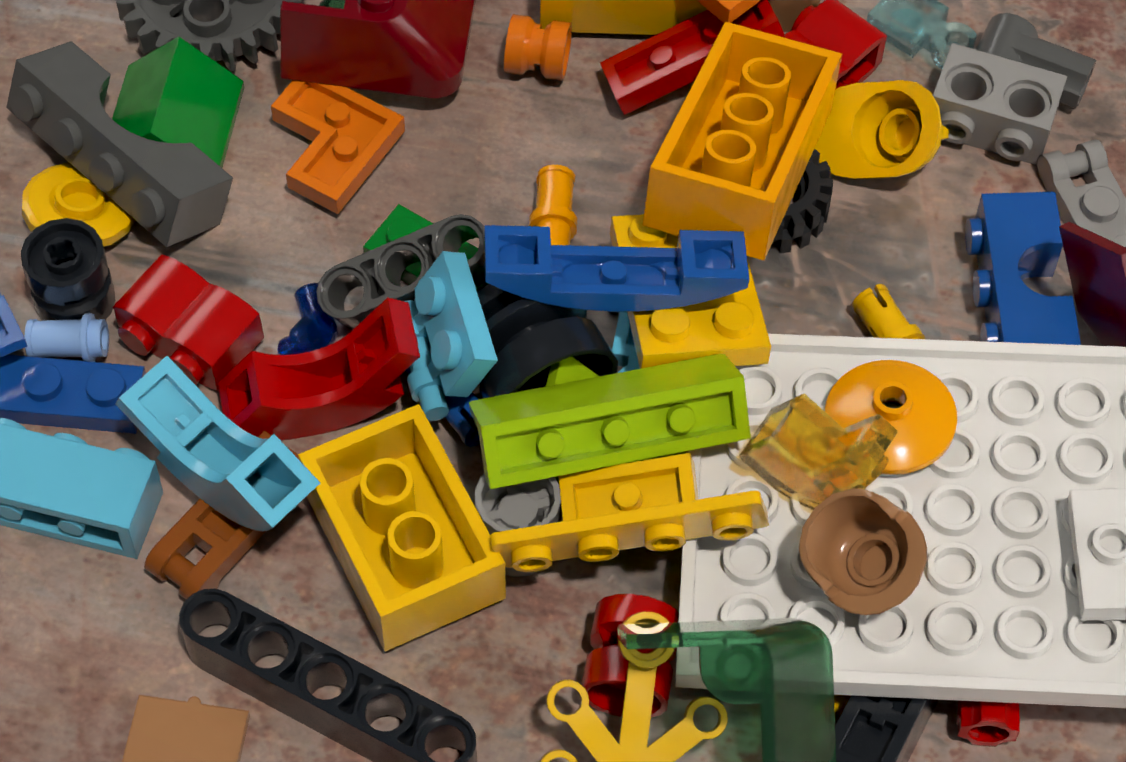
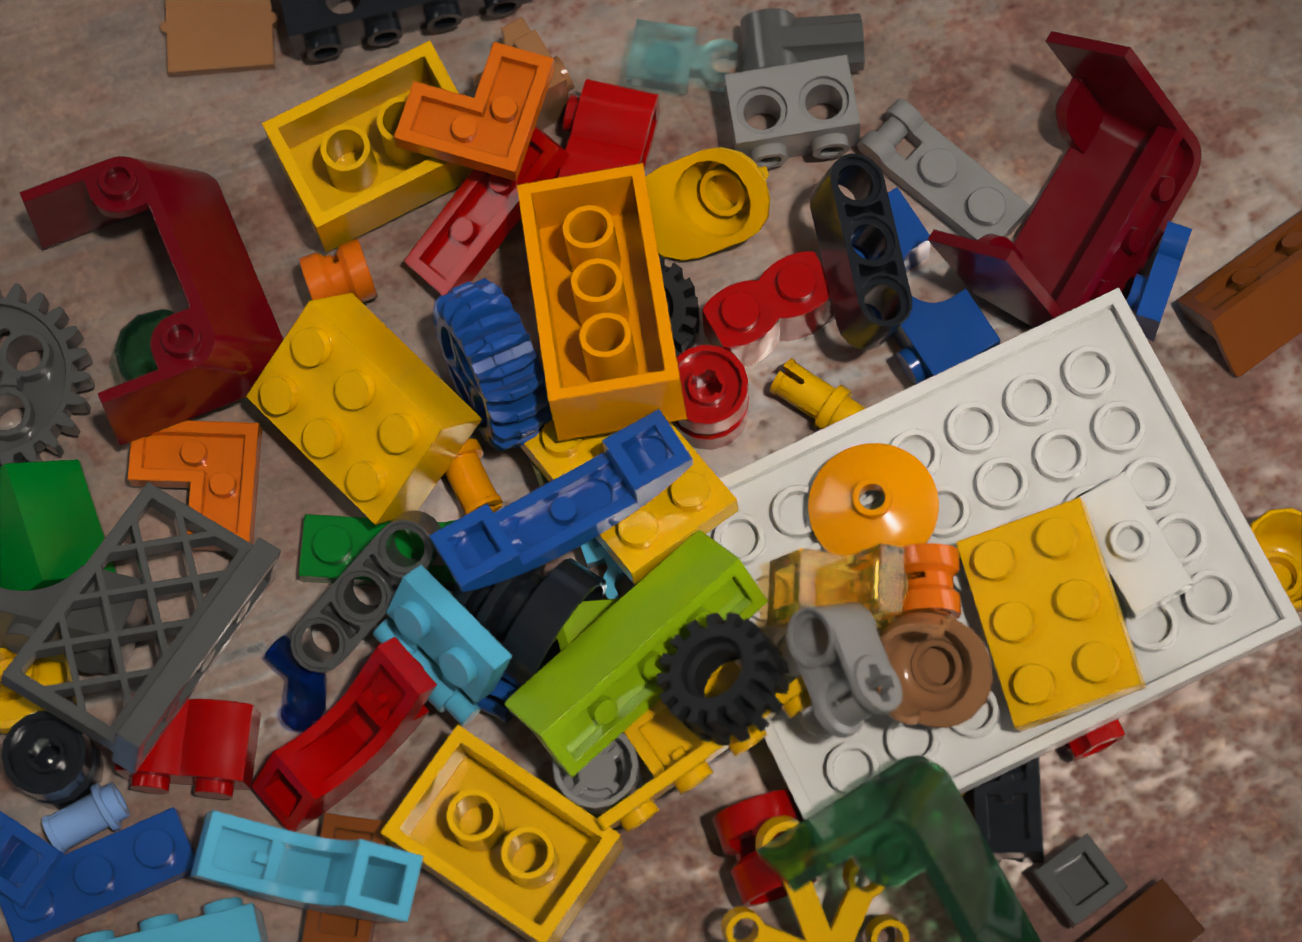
camera: 20 degrees left, 15 degrees up
none -> dark grey fence [1,482,281,774]
none -> yellow brick [246,293,482,525]
none -> blue gear [433,278,552,452]
none -> black tyre [657,612,790,745]
none -> red wheel [671,345,749,450]
none -> red brick [702,251,834,368]
none -> light grey piece [787,602,903,738]
none -> black beam [810,153,913,350]
none -> orange wheel [893,543,961,619]
none -> yellow plate [956,497,1147,732]

